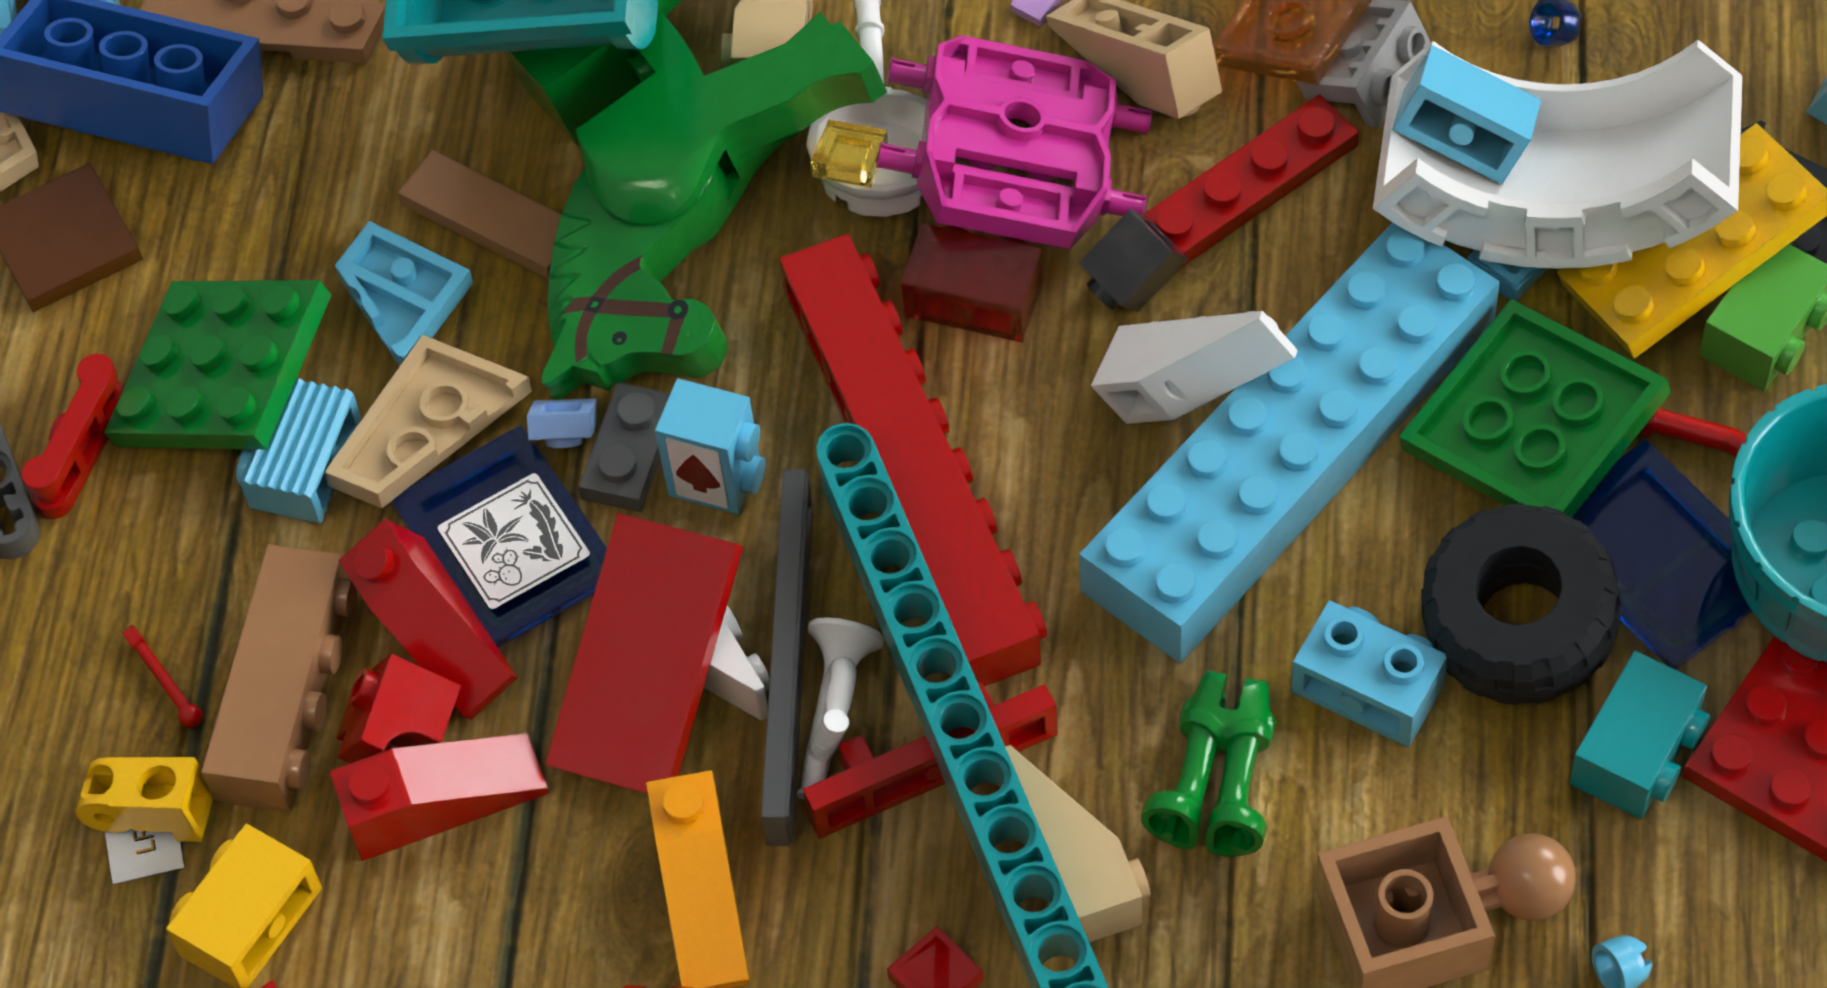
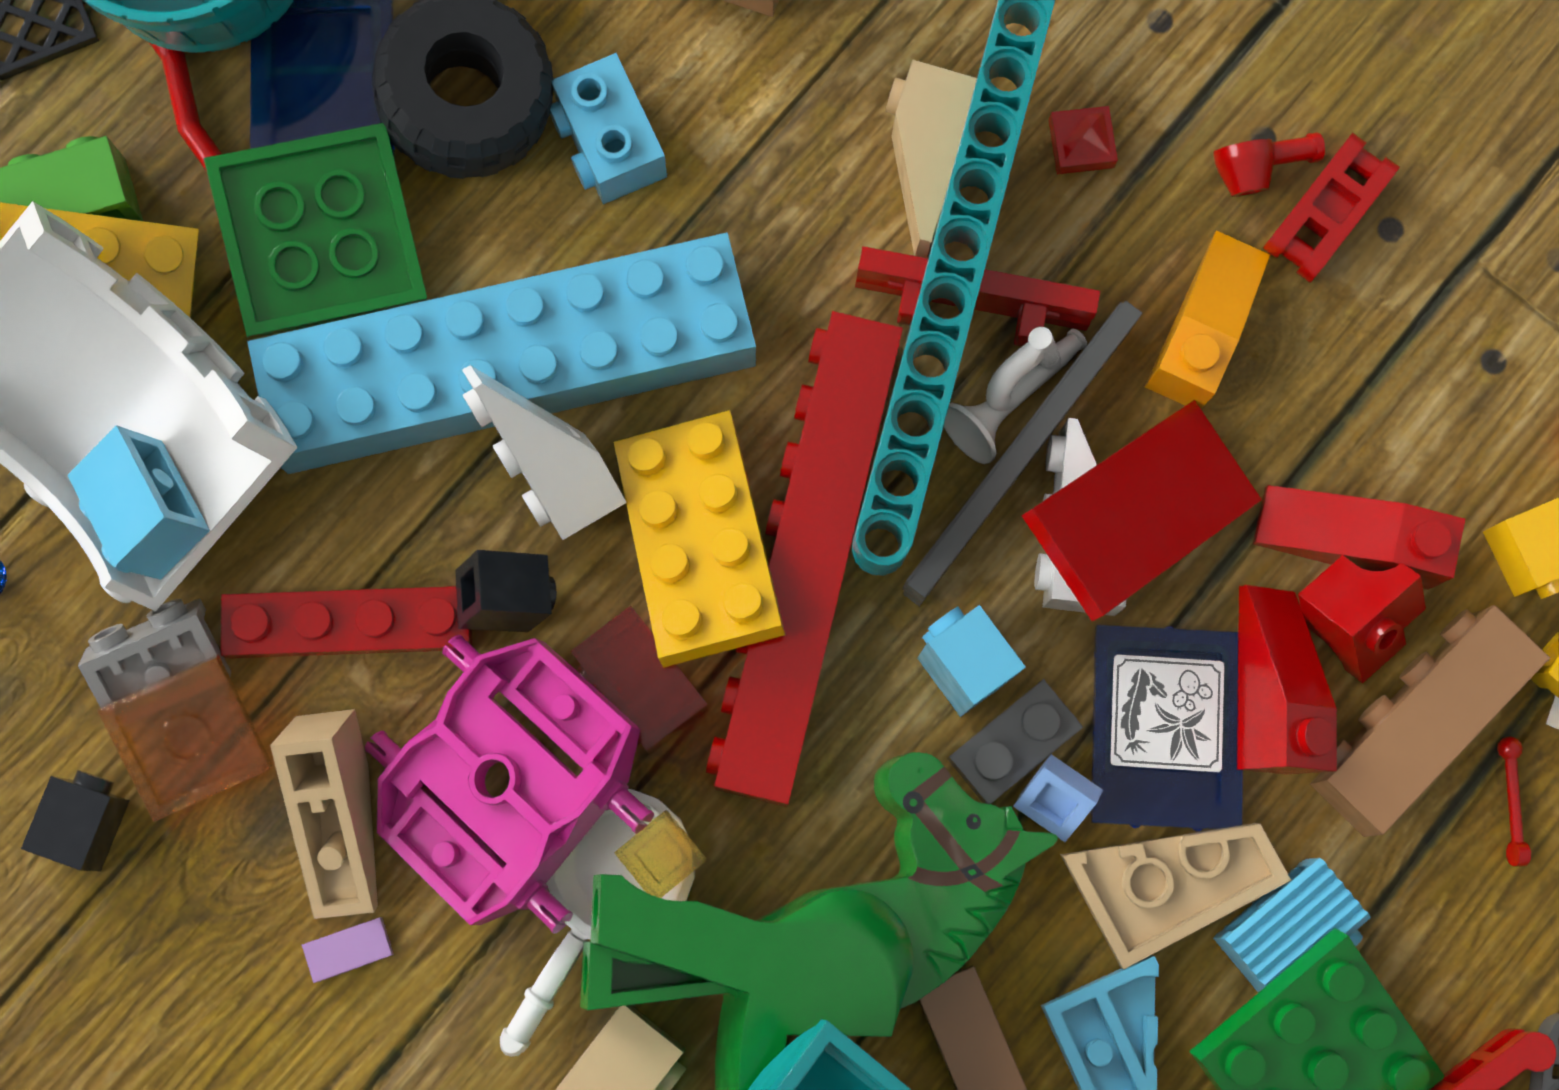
camera: 155 degrees left, 20 degrees up
green piece [1141,670,1276,857] -> none
none -> yellow plate [614,410,785,668]

